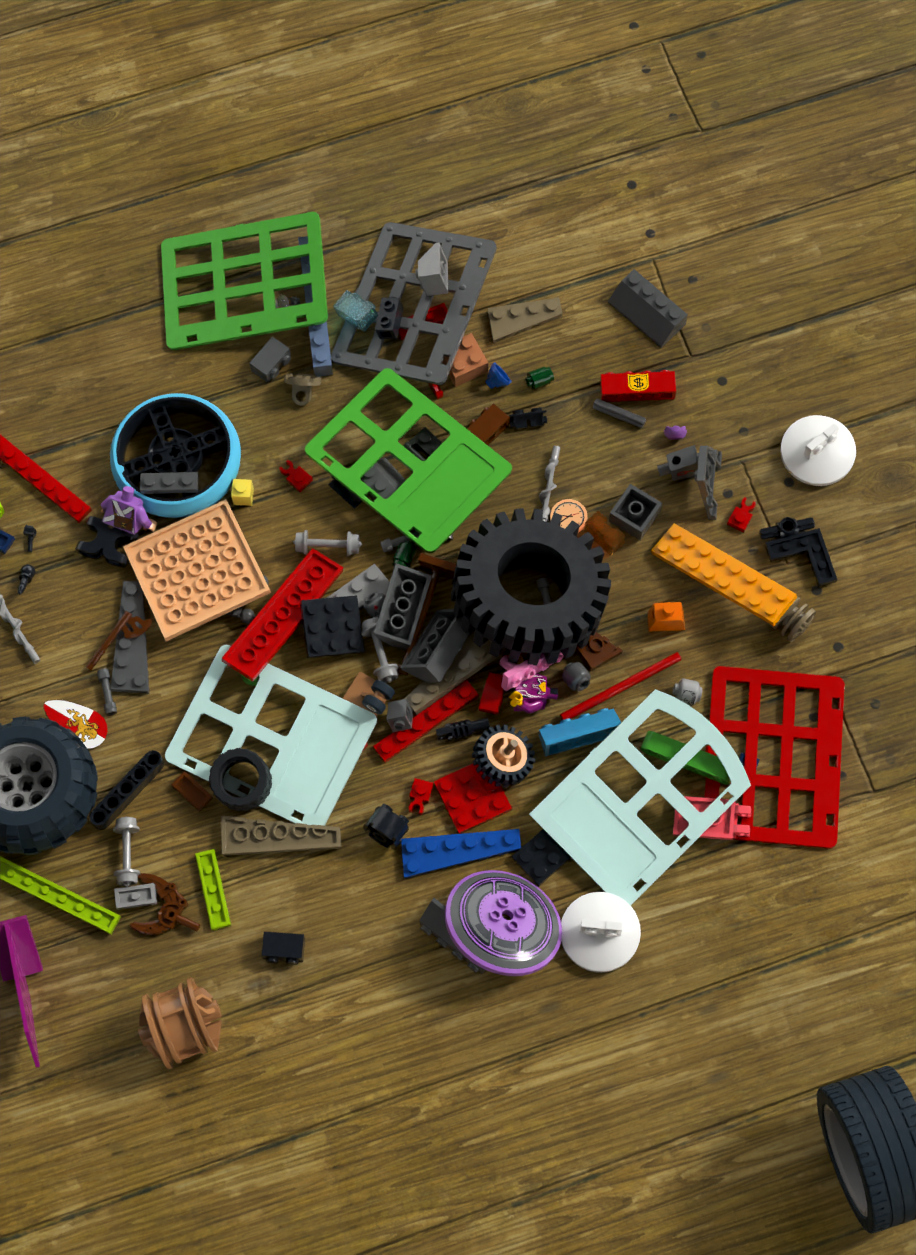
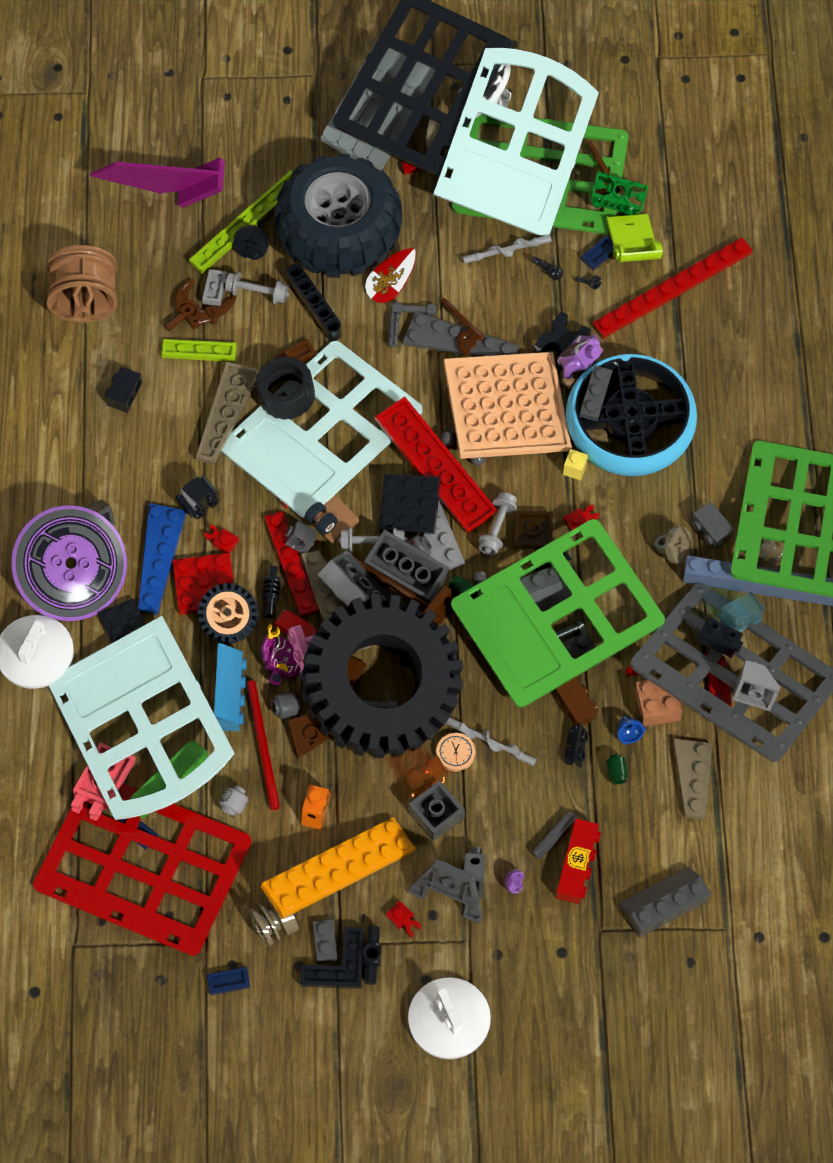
camera: 105 degrees right, 5 degrees down
none -> dark blue tile [206,966,250,996]
none -> black tile [233,225,269,260]
none -> dark grey plate [313,920,338,963]
none -> dark grey axle [388,313,399,348]
none -> dark brown plate [514,511,553,549]

